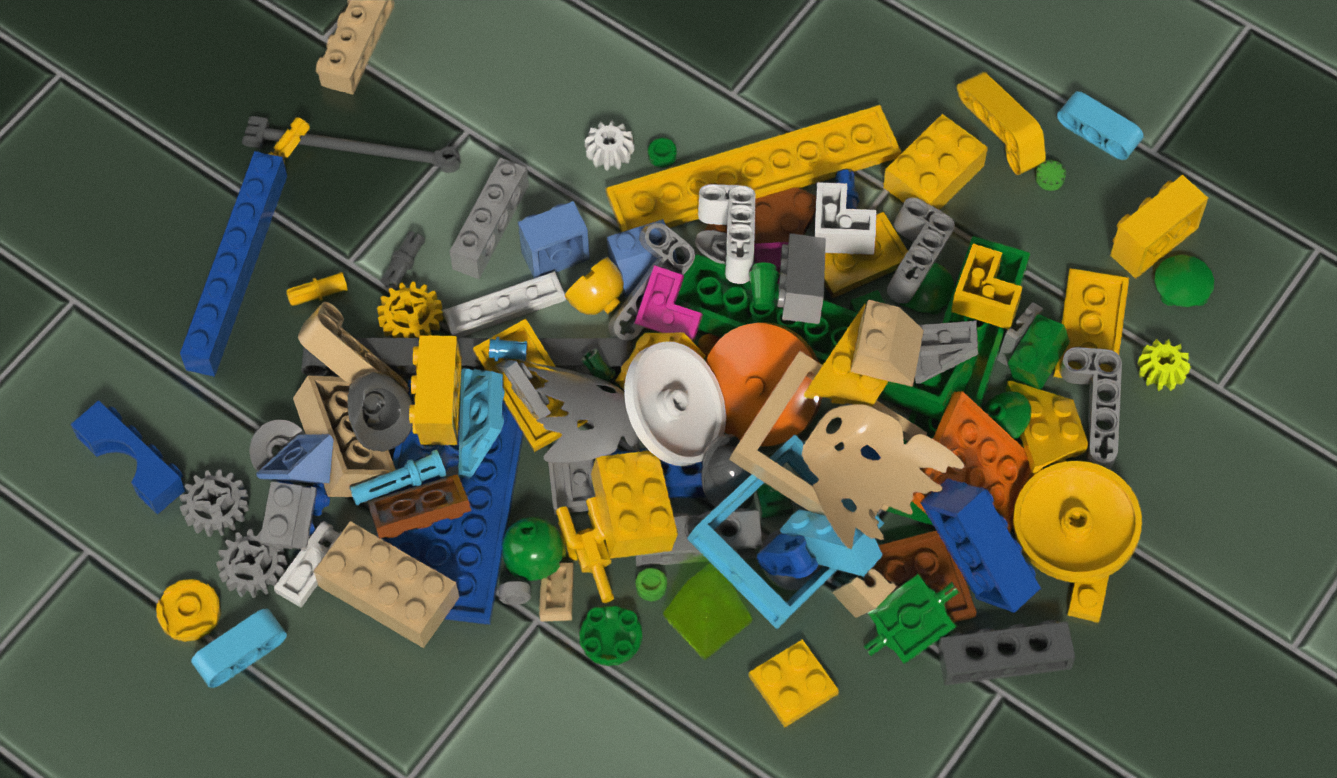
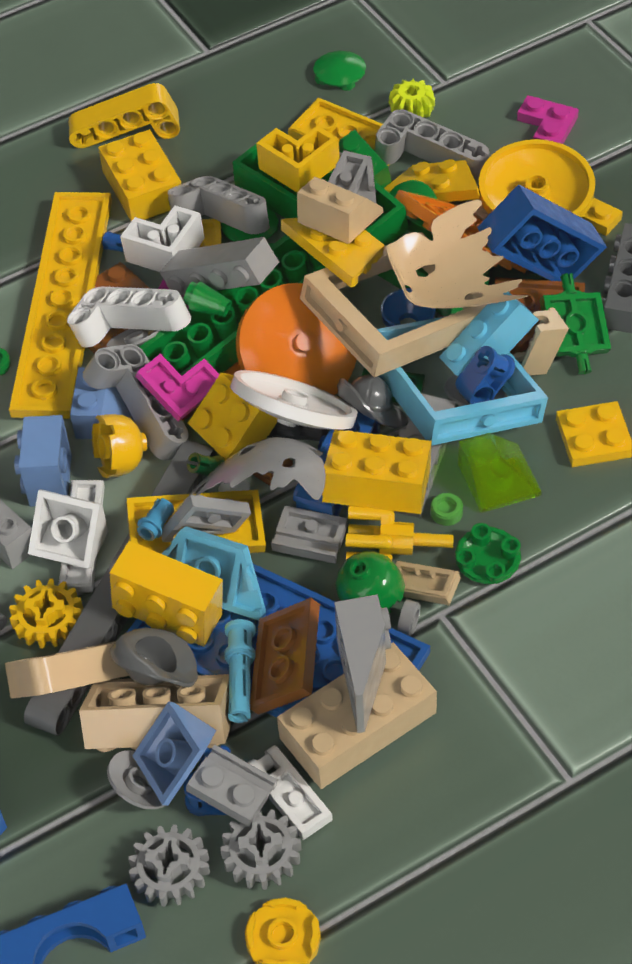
camera: 65 degrees left, 10 degrees down
medium azure beam [191,609,287,688] -> none
bright green tile [1035,160,1066,191] -> none
medium azure beam [1057,92,1144,160] -> none
yellow brick [1110,174,1208,279] -> none
none -> white slope [28,489,108,569]
none -> light grey slope [334,594,391,733]
none -> dark pink plate [517,95,579,144]

